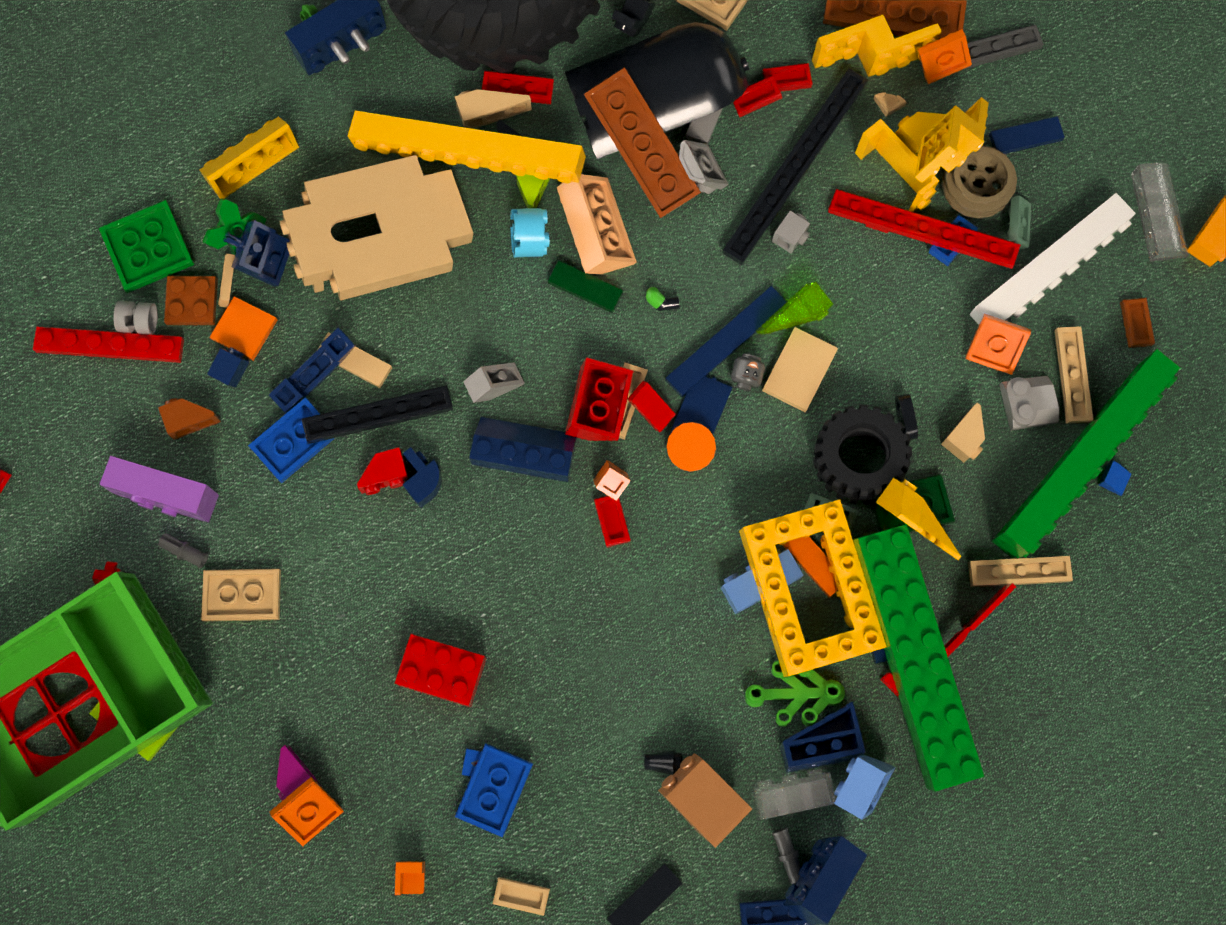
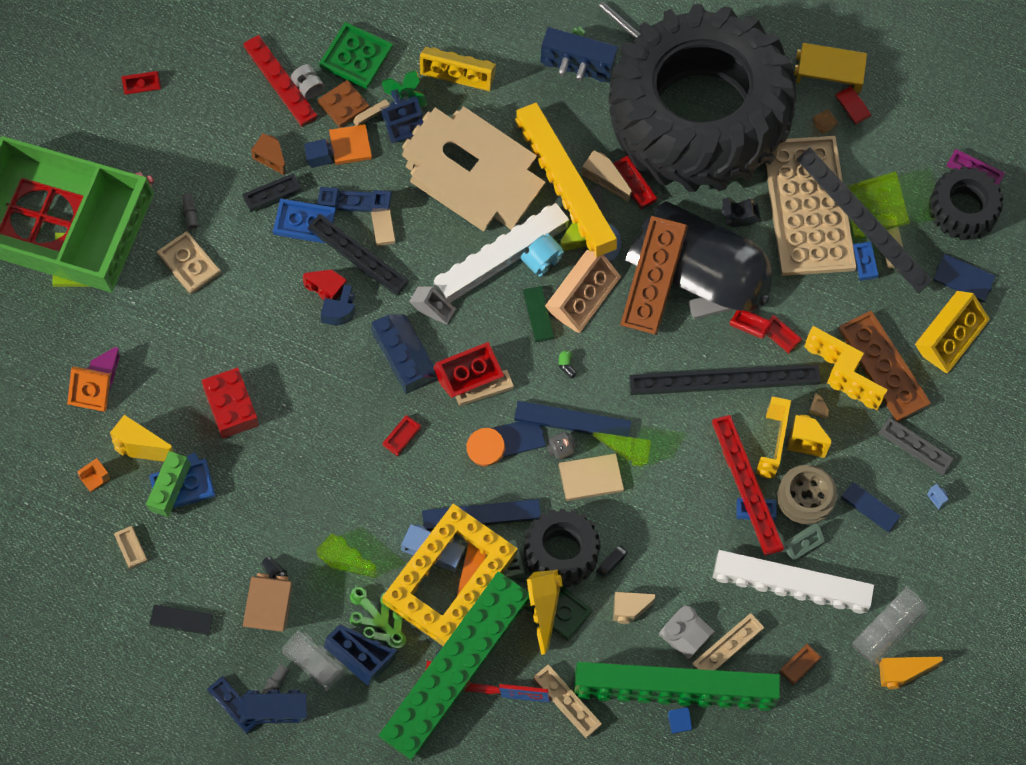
camera: 50 degrees right, 10 degrees down
medium lavender brick [99,456,219,523] -> none
panel [593,460,630,501] -> none
red tile [627,381,676,432] -> none
light grey slope [679,140,729,194] -> none
light grey brick [772,211,810,254] -> none
medium blue slope [834,754,896,820] -> none
yellow bracket [915,97,989,183] -> none
orange plate [917,29,972,84] -> none
orange tile [966,313,1031,375] -> none
none -> yellow slope [110,415,173,462]
none -> bright green brick [146,451,191,517]
none -> black plate [242,173,301,213]
none -> clear neon green slope [316,533,377,578]
none -> dark blue tile [422,499,541,531]
none -> white brick [434,203,569,303]
none -> medium blue plate [927,484,948,510]

